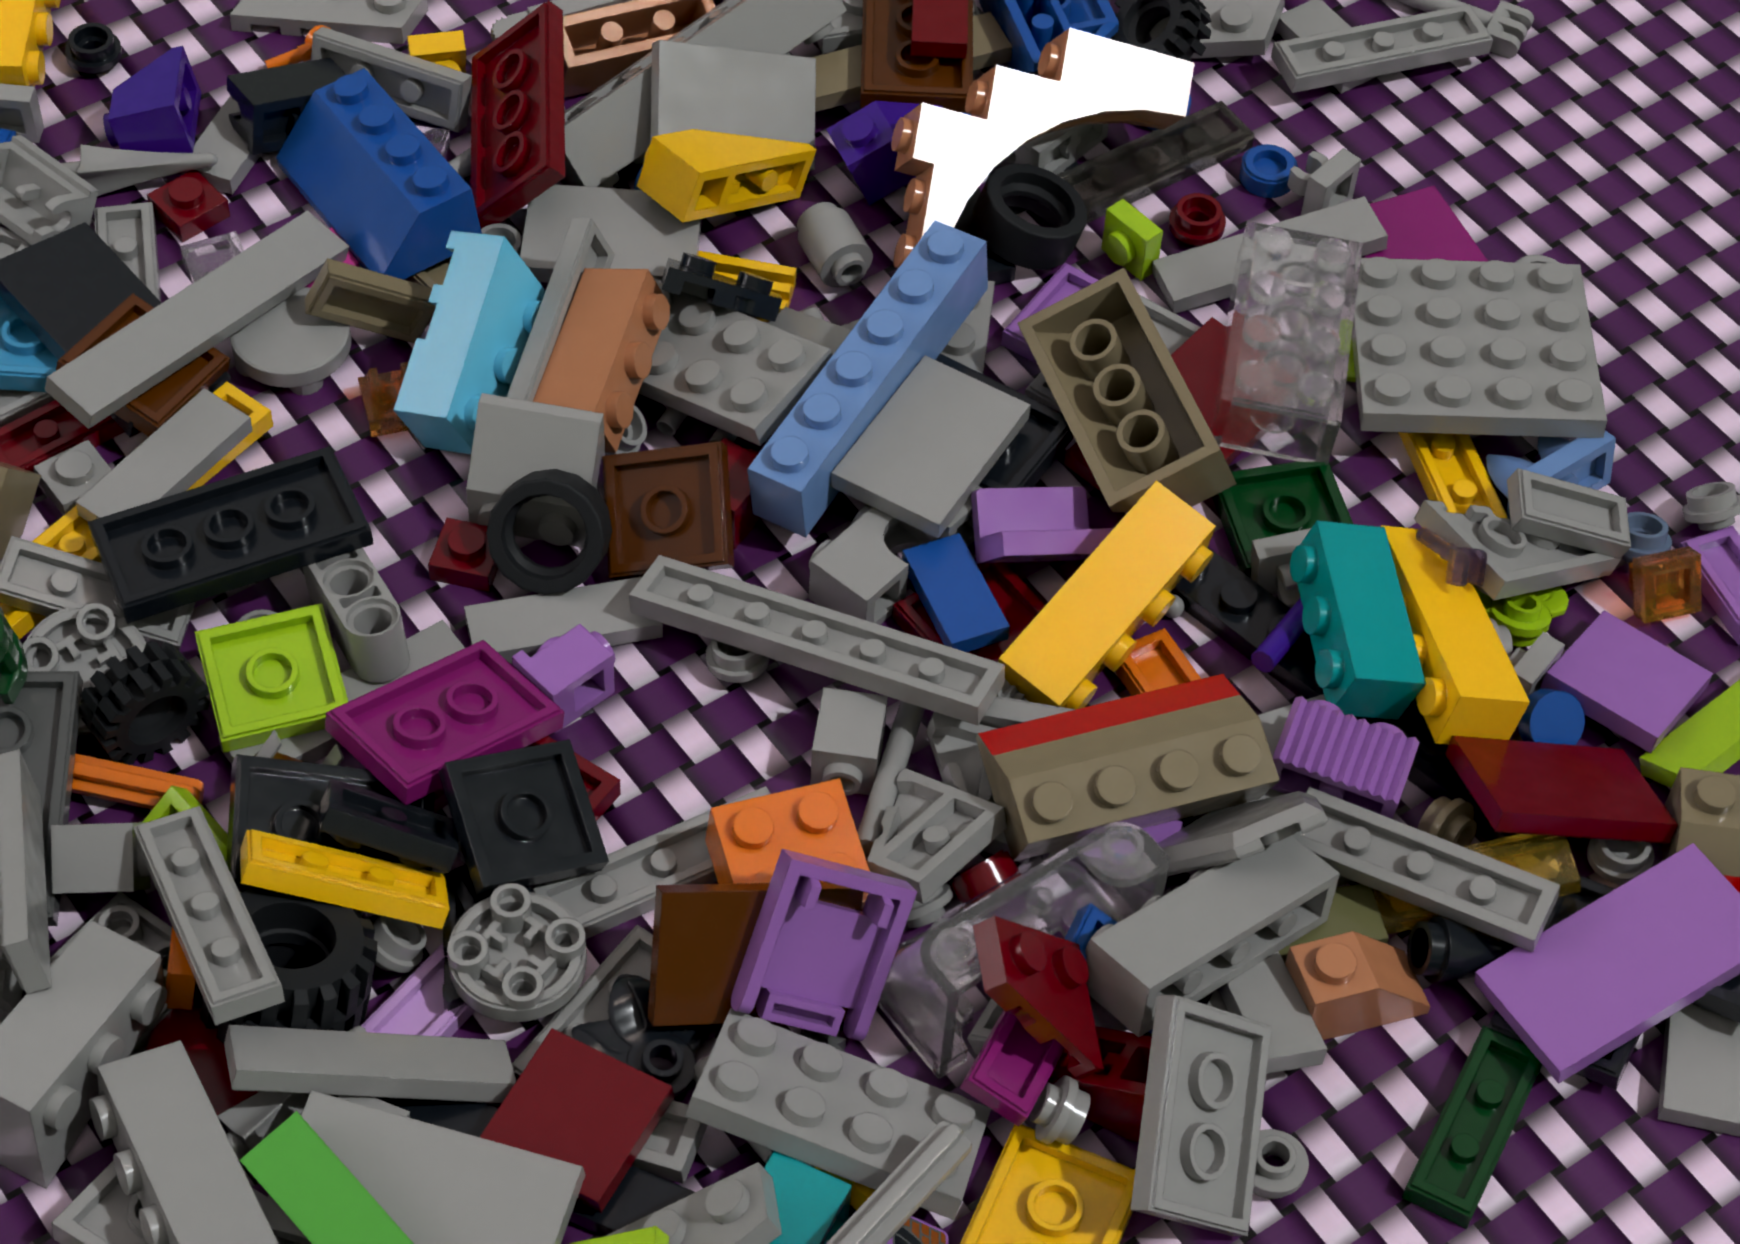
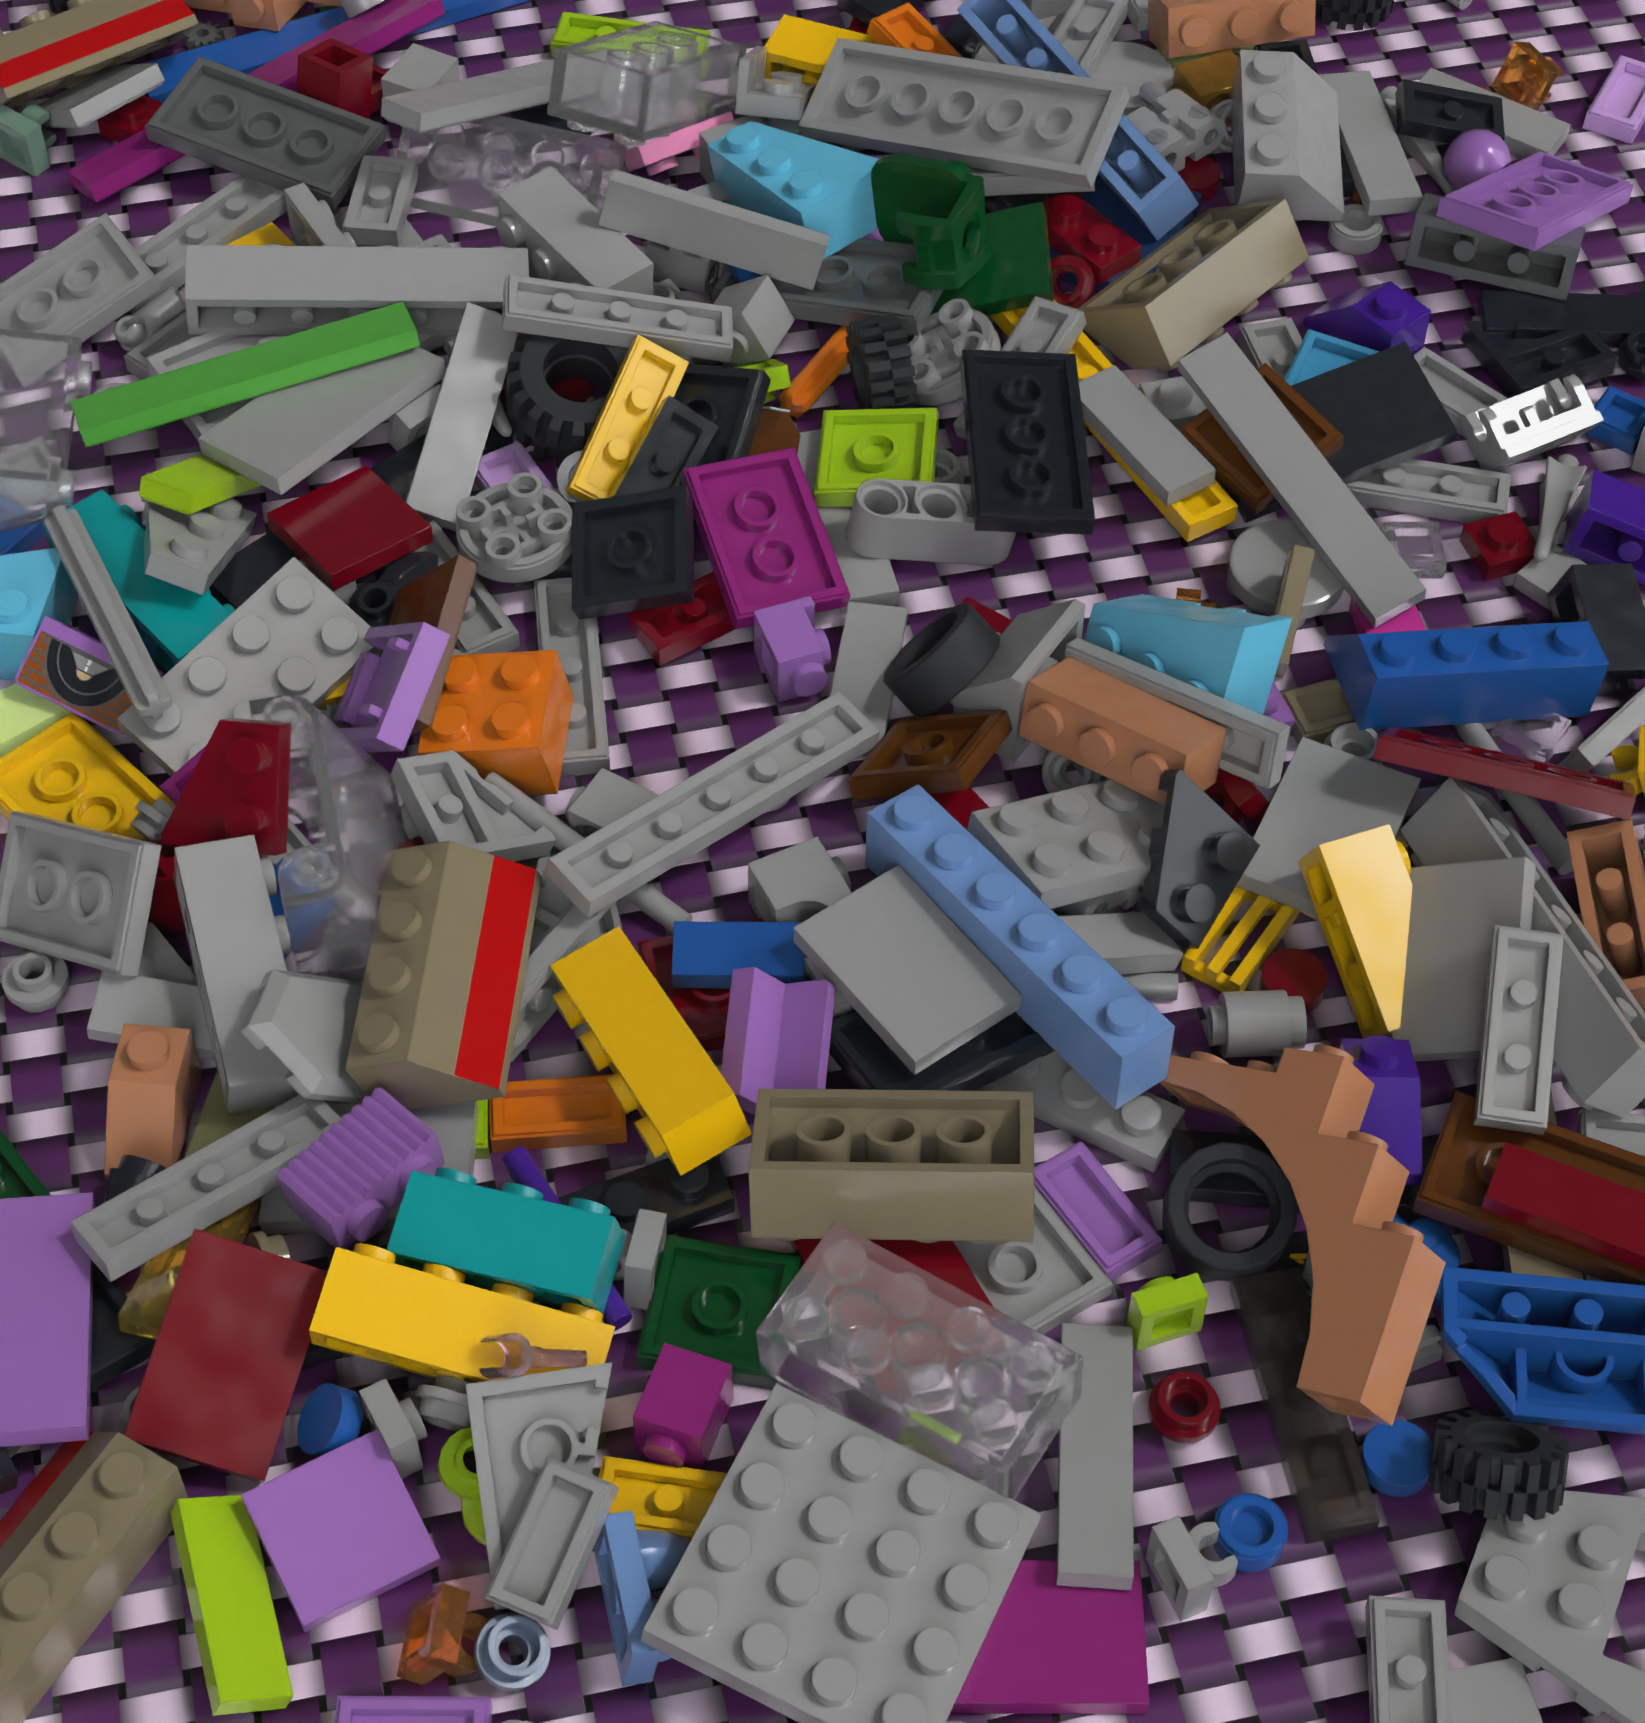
camera: 115 degrees right, 0 degrees up
none -> magenta brick [633,1343,733,1470]
none -> dark red tile [1260,949,1328,1013]
none -> light grey tile [1473,925,1564,1135]

